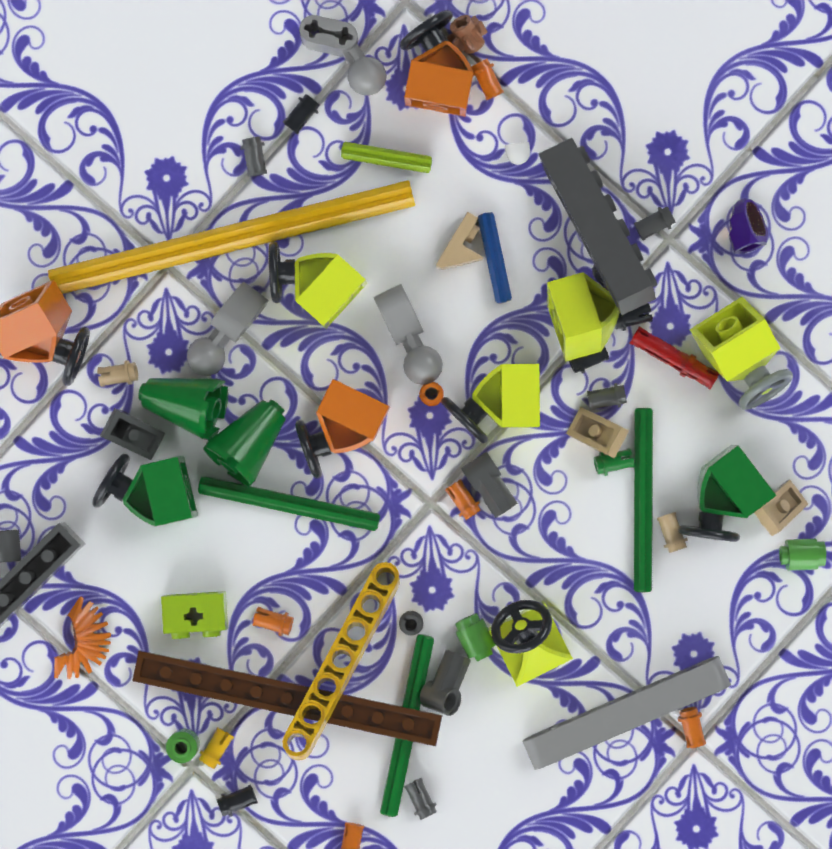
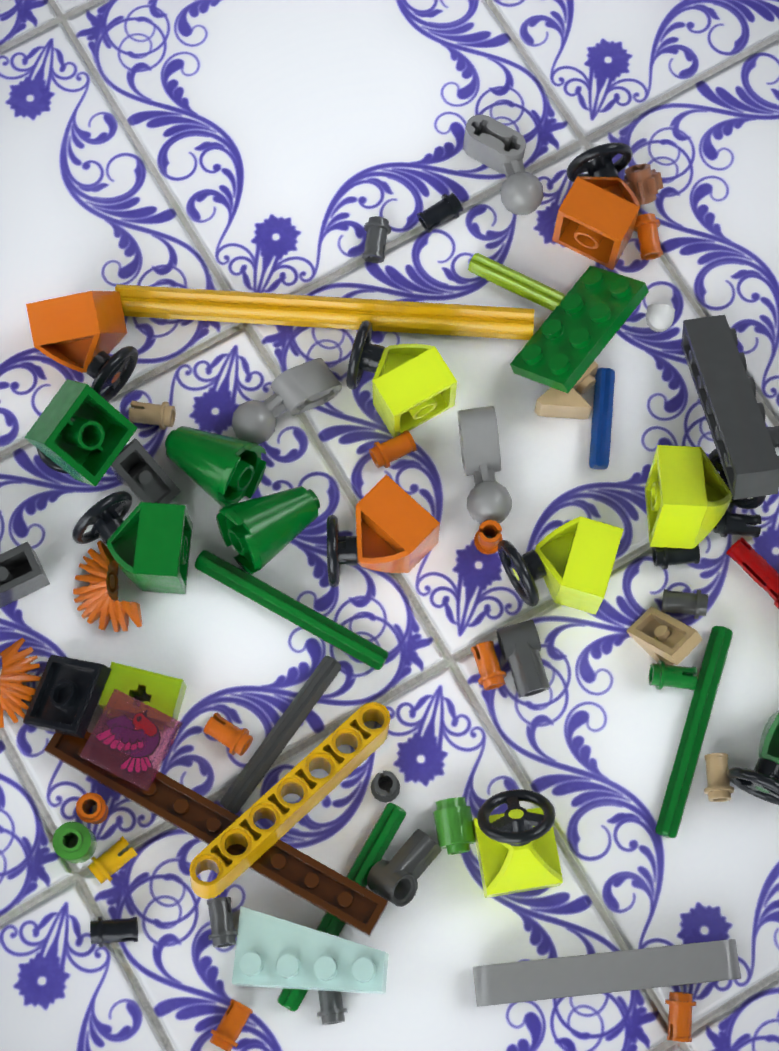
camera: 15 degrees right, 15 degrees down
none -> black plate [23,655,111,739]
none -> green piece [24,379,137,487]
none -> orange hair [73,540,142,632]
none -> orange pin [76,792,109,824]
none -> clear pink tile [79,689,183,791]
none -> dark grey pin [207,897,238,948]
none -> dark grey axle [220,656,341,814]
none -> light aqua wing [232,906,389,994]
none -> orange pin [369,430,417,468]
none -> green plate [510,265,649,393]

